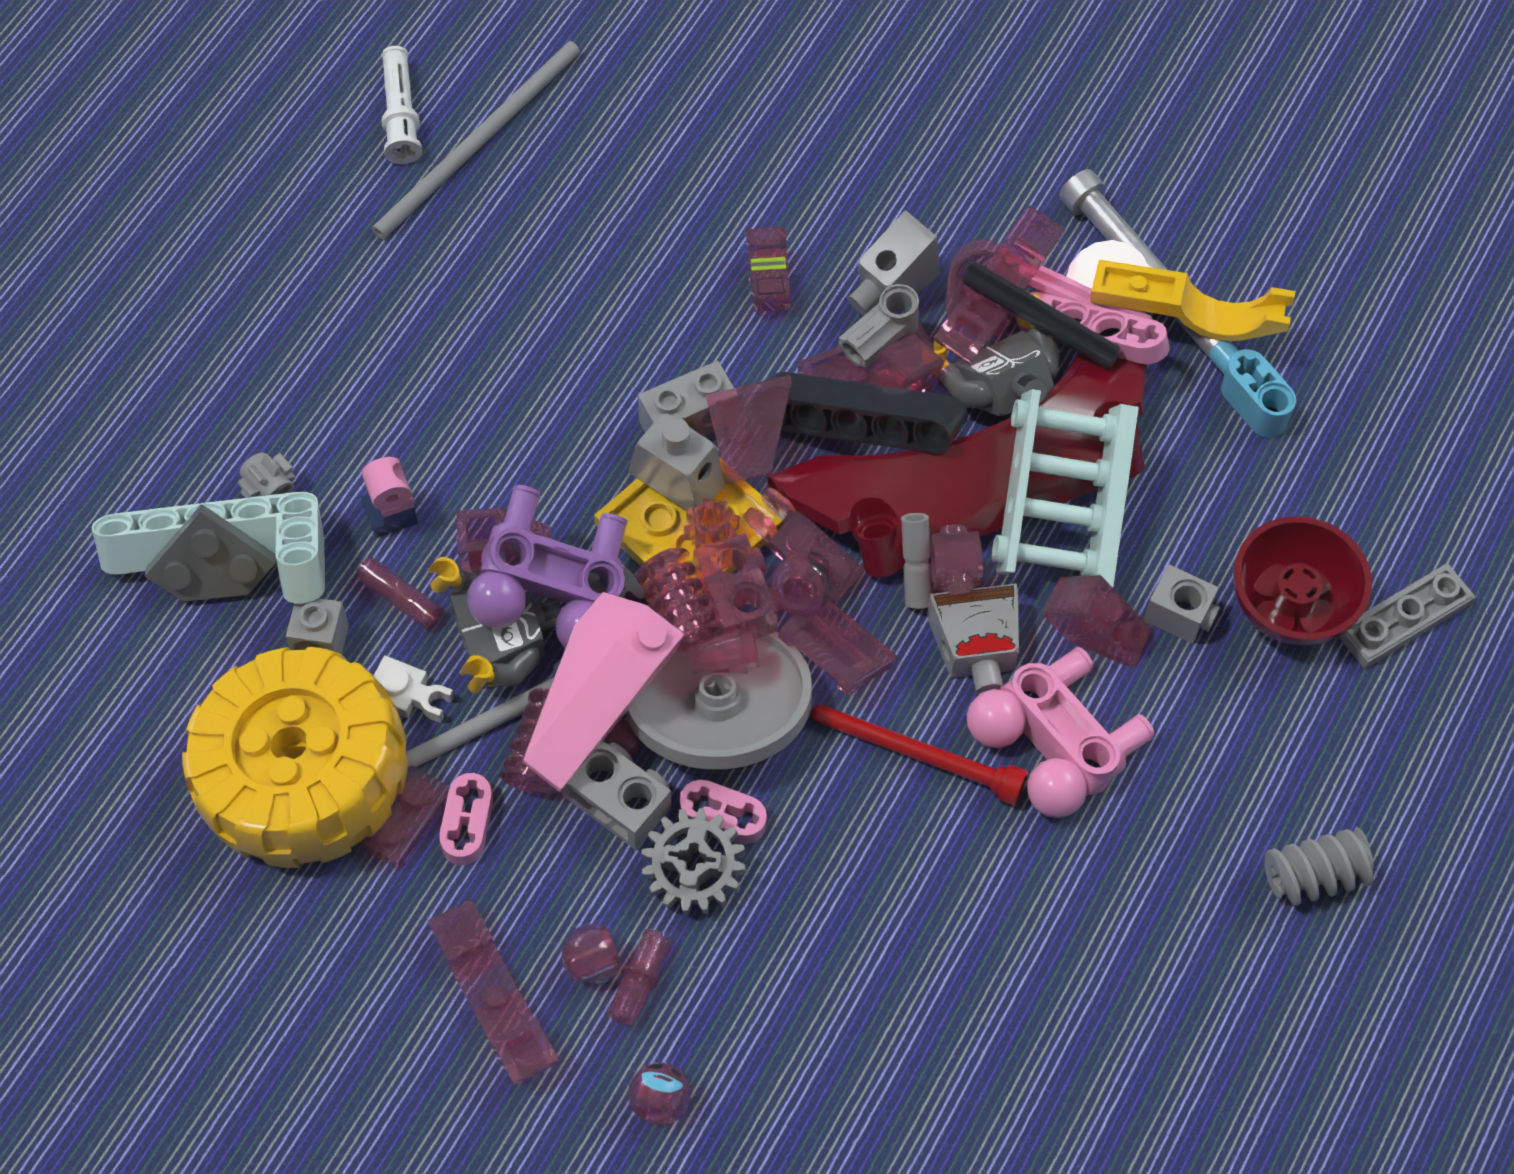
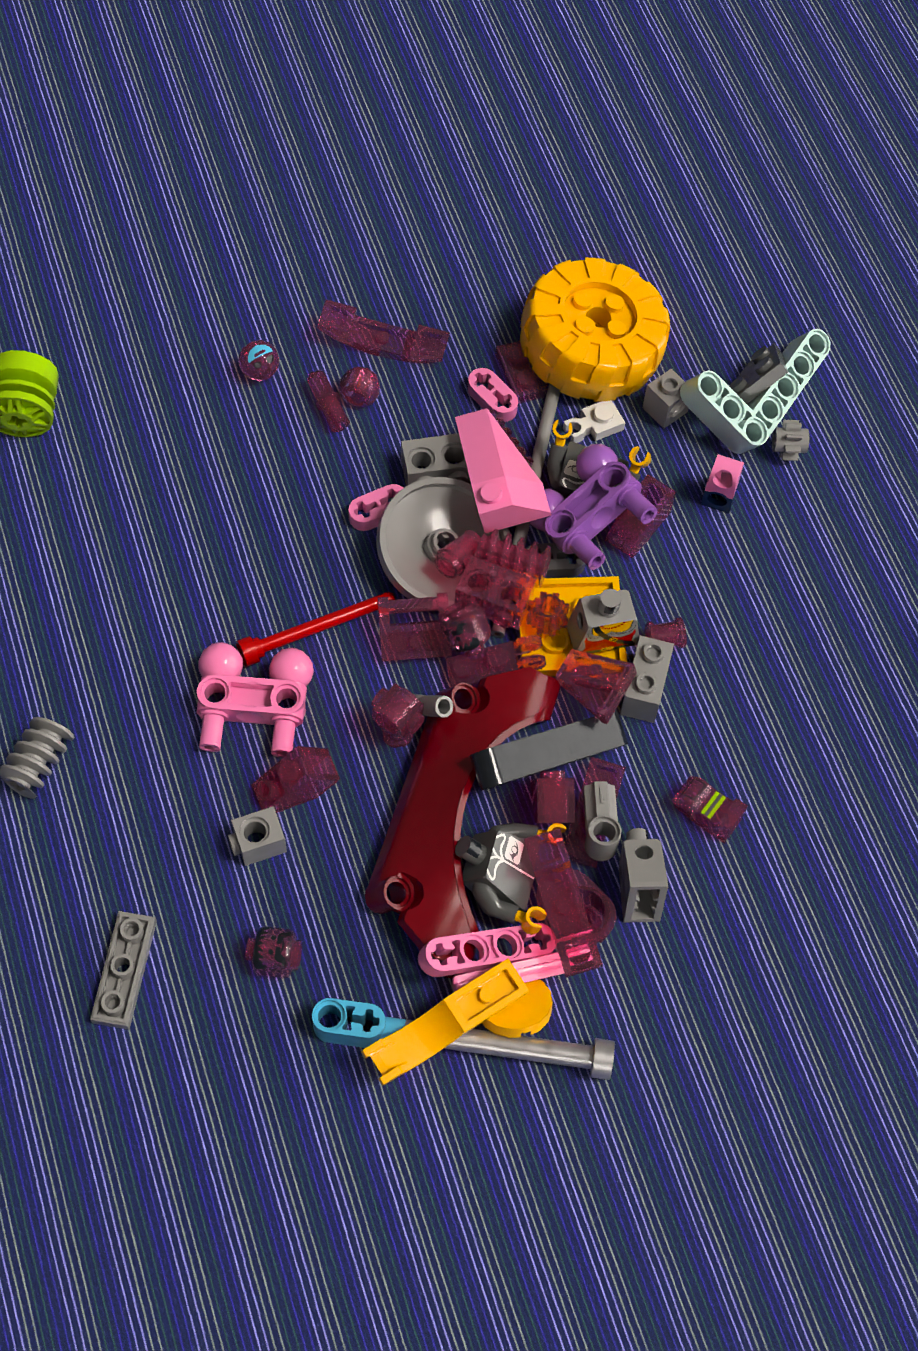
camera: 130 degrees right, 0 degrees up
clear pink piece [355,556,443,629] -> none
light grey gear [641,808,746,915] -> none
light grey torso [927,584,1019,695] -> none
black axle [962,262,1121,369] -> none
light aqua fence [992,389,1139,590] -> none
dark red piece [1233,516,1372,646] -> none
none -> clear pink head [245,926,303,979]
none -> clear pink bush [645,617,687,648]

